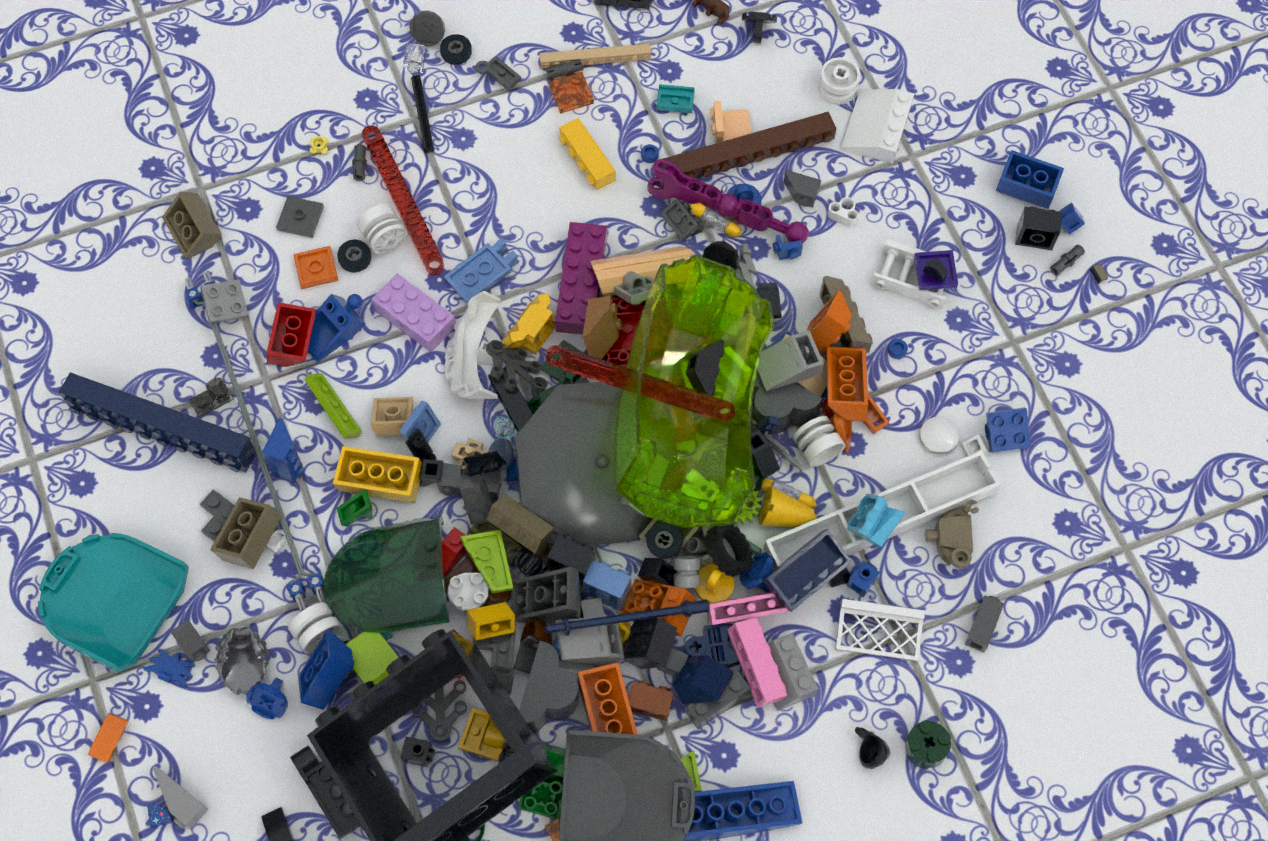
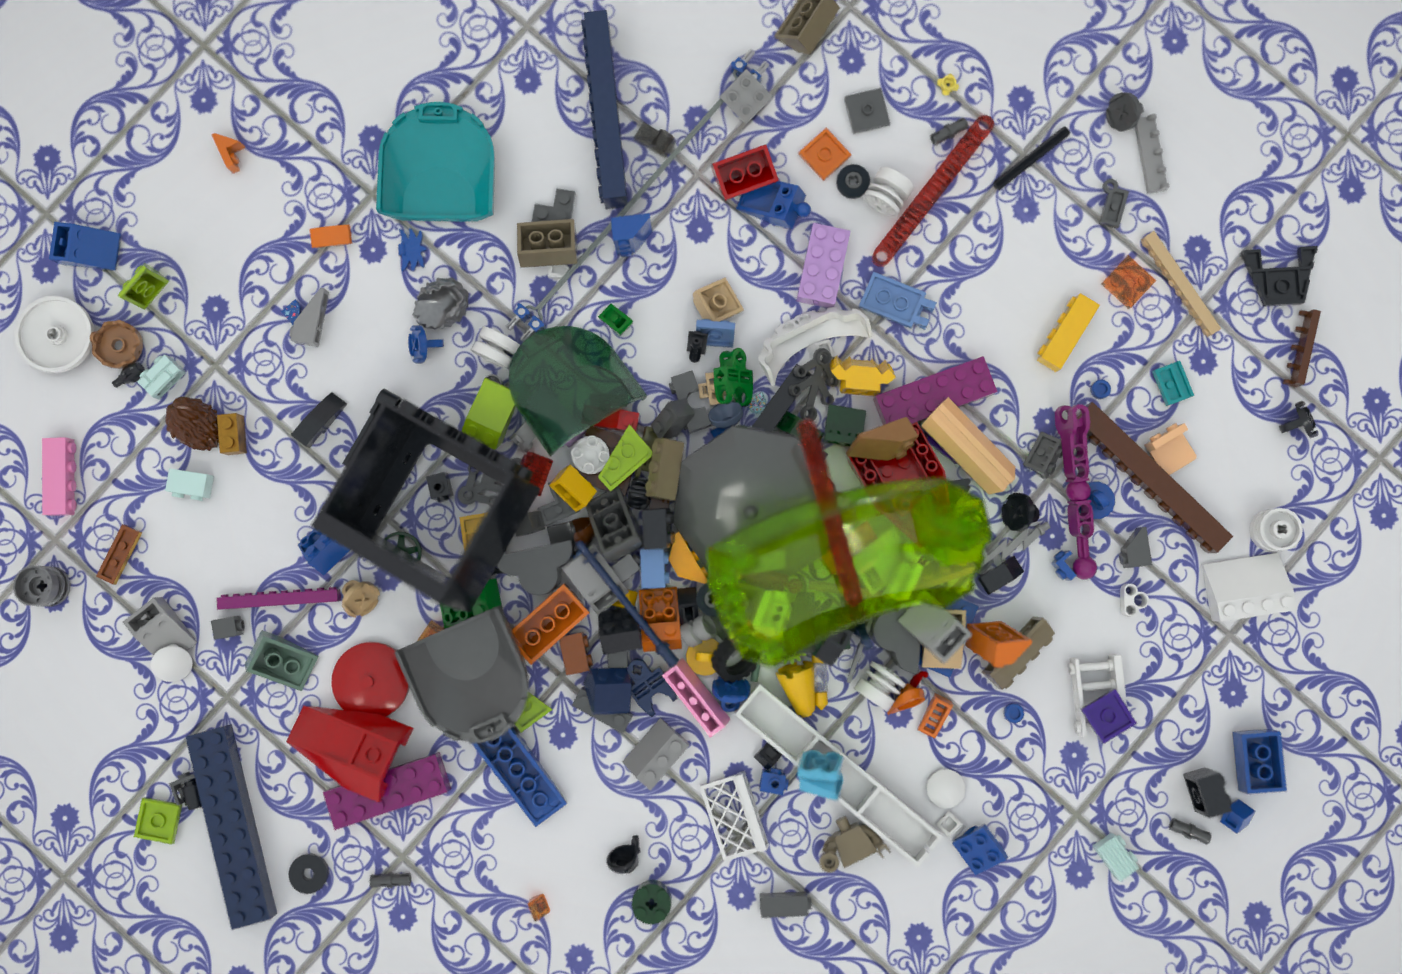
camera: 65 degrees right, 20 degrees up
dark grey slope [170,620,210,663] -> none
blue slope [298,630,354,710] -> none
lime plate [304,373,362,438] -> none
yellow brick [333,446,422,503] -> none
clear brick [403,43,426,73] -> none
black slope [419,459,443,487] -> none
black bush [440,34,472,65] -> none
black hinge [463,451,507,477] -> none
dark grey pin [546,59,583,80] -> none
light grey plate [614,271,666,305] -> none
black slope [686,340,724,400] -> none
piece [690,203,742,238] -> none
bright pink brick [727,617,787,708] -> none
dark blue slope [762,529,853,612] -> none
orange slope [826,347,868,421] -> none
black slope [923,257,948,282] -> none
dark tan piece [1090,264,1108,284] -> none
none -> light grey piece [509,416,546,452]
none -> light orange slope [669,532,708,584]
none -> green piece [714,348,753,407]
none -> light aqua brick [1093,833,1139,882]
none -> light grey hinge [1135,114,1169,194]

